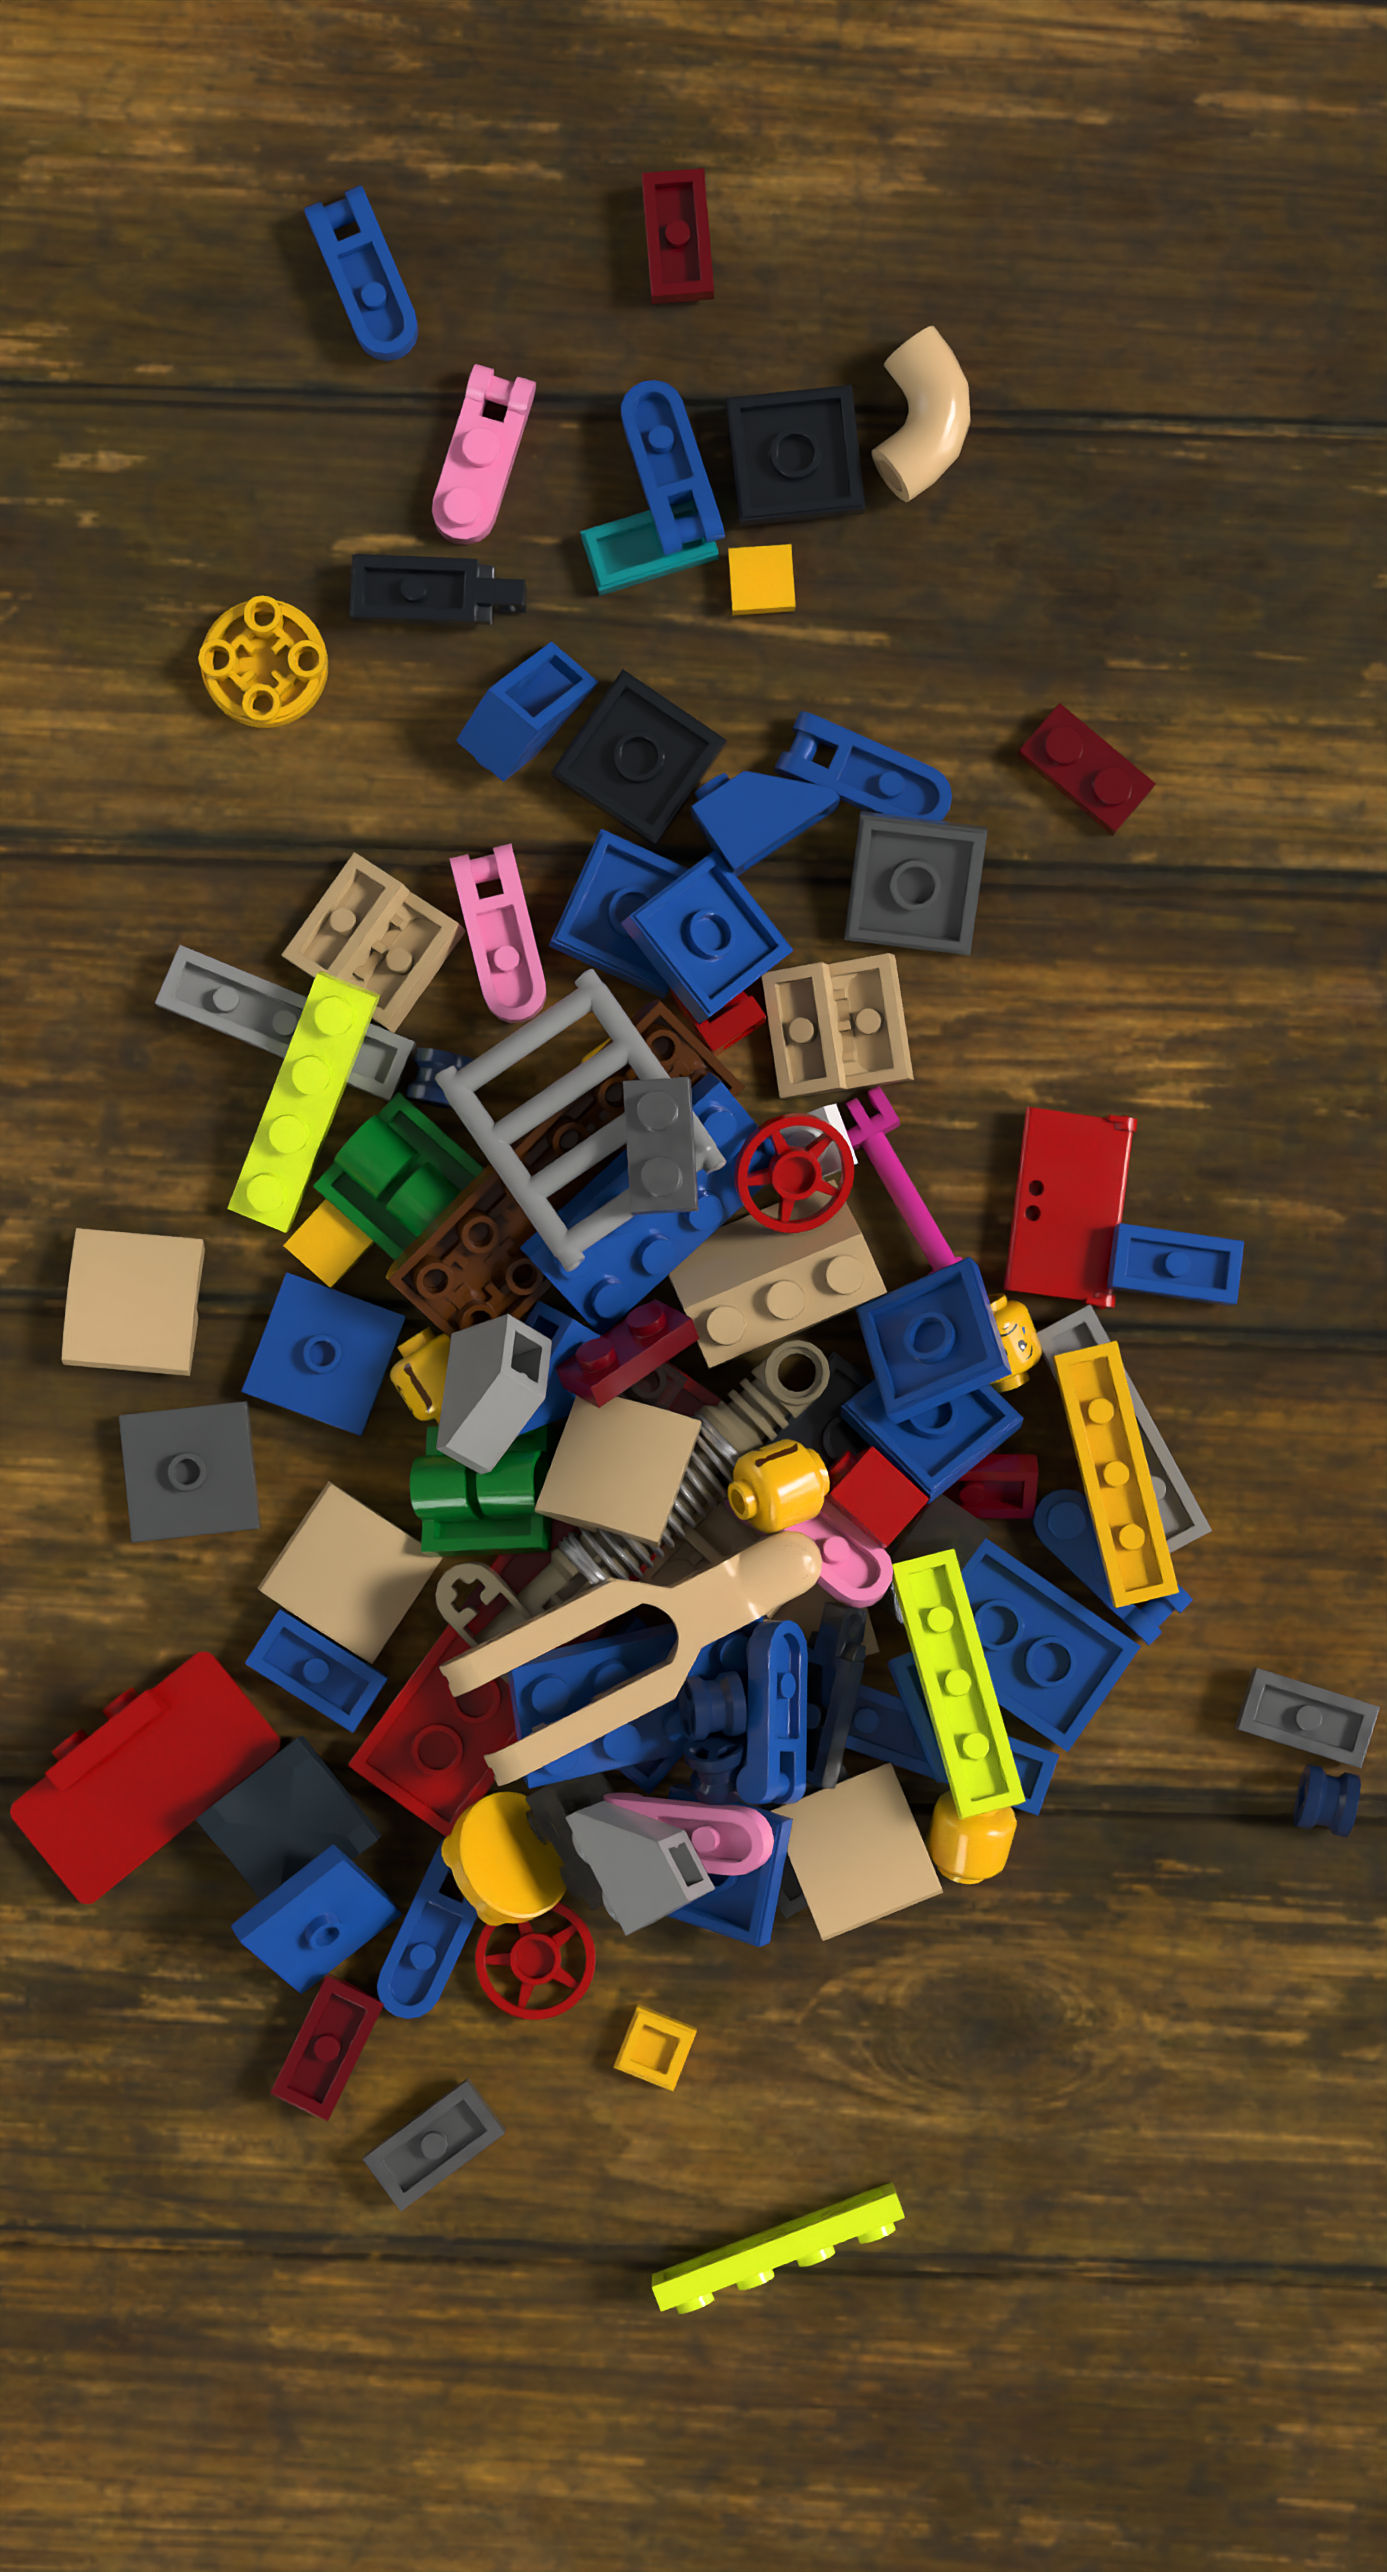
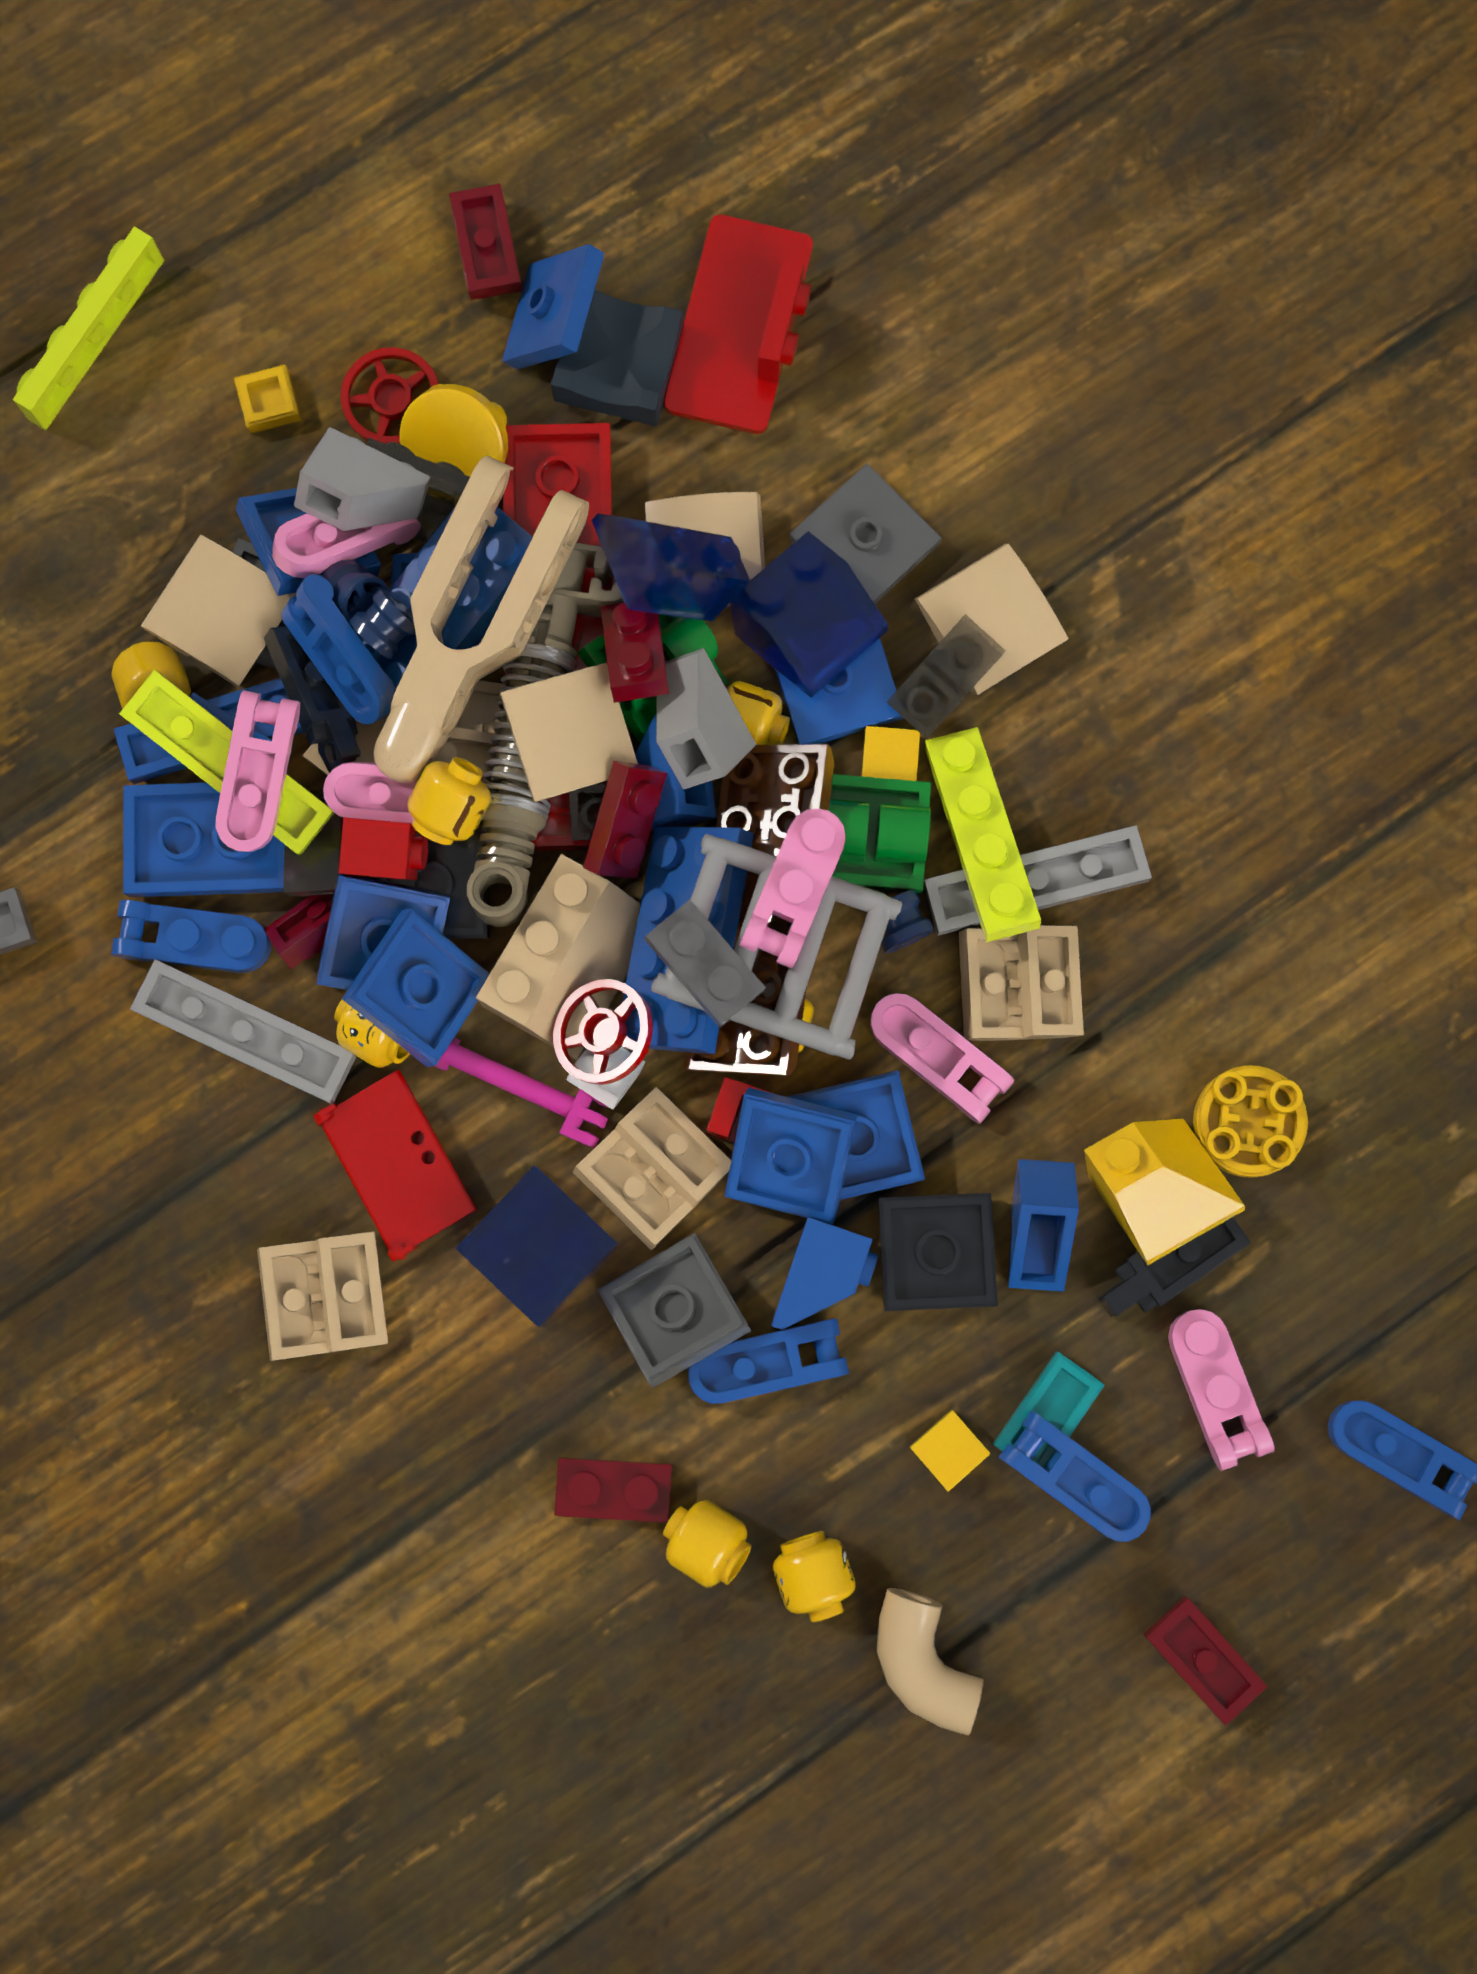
camera: 145 degrees right, 5 degrees down
blue plate [245,1608,389,1733] -> none
flat silver plate [363,2078,506,2211] -> none
blue plate [377,1836,478,2019] -> none
black plate [726,385,865,527] -> none
yellow plate [1052,1341,1179,1608] -> none
blue plate [1107,1223,1244,1306] -> none
none -> bright pink plate [216,690,300,852]
none -> tan slope [257,1232,388,1361]
none -> clear blue brick [455,1165,621,1328]
none -> clear blue slope [591,513,751,622]
none -> dark red plate [601,597,670,703]
none -> yellow head [663,1500,752,1588]
none -> clear blue slope [729,531,888,698]
none -> bright pink plate [739,808,846,969]
none -> yellow head [772,1531,856,1622]
none -> clear smoke slope [887,614,1006,738]
none -> yellow slope [1084,1119,1245,1265]

